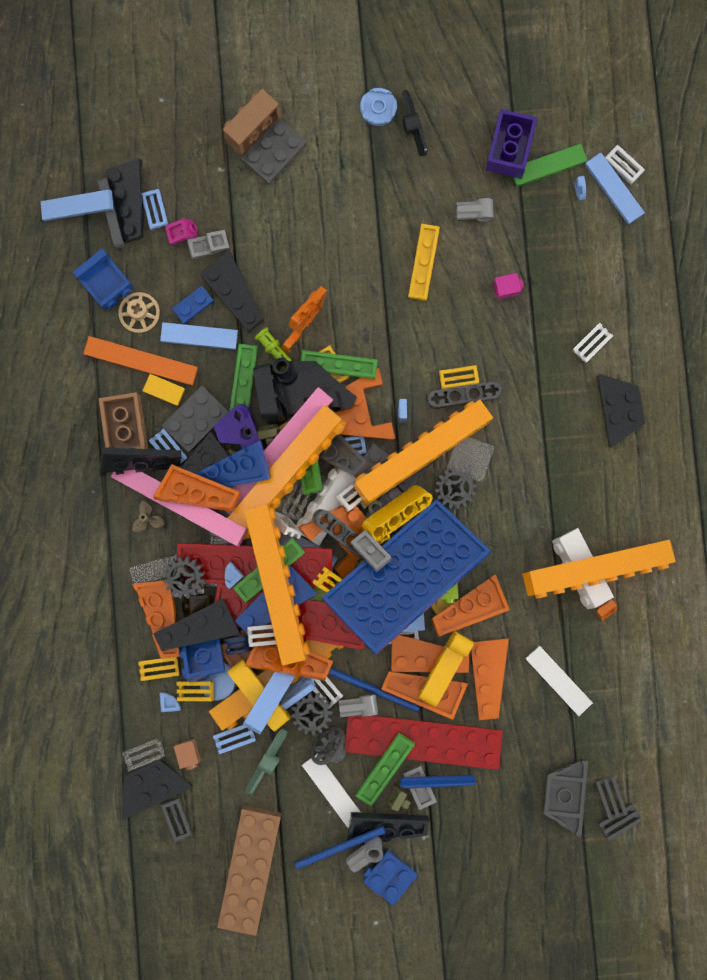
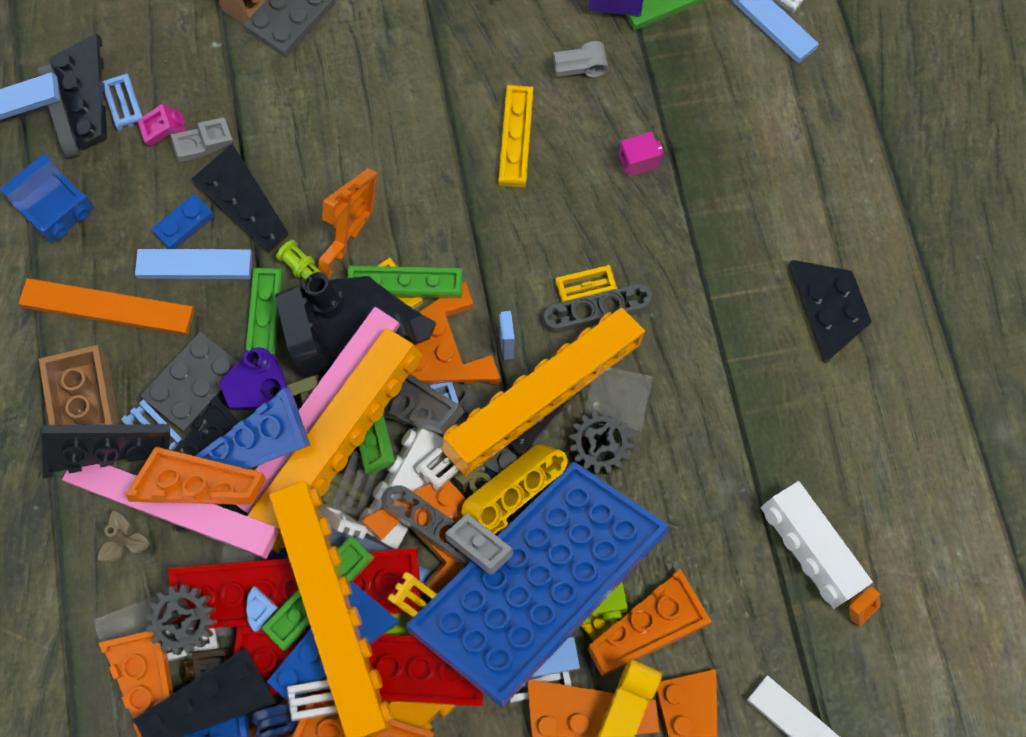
camera: 10 degrees left, 15 degrees down
tan wheel [119,292,160,333] -> none
yellow tile [143,374,186,406] -> none
light orange brick [522,540,676,599] -> none
white tile [572,323,613,363] -> none
light blue tile [574,176,586,201] -> none

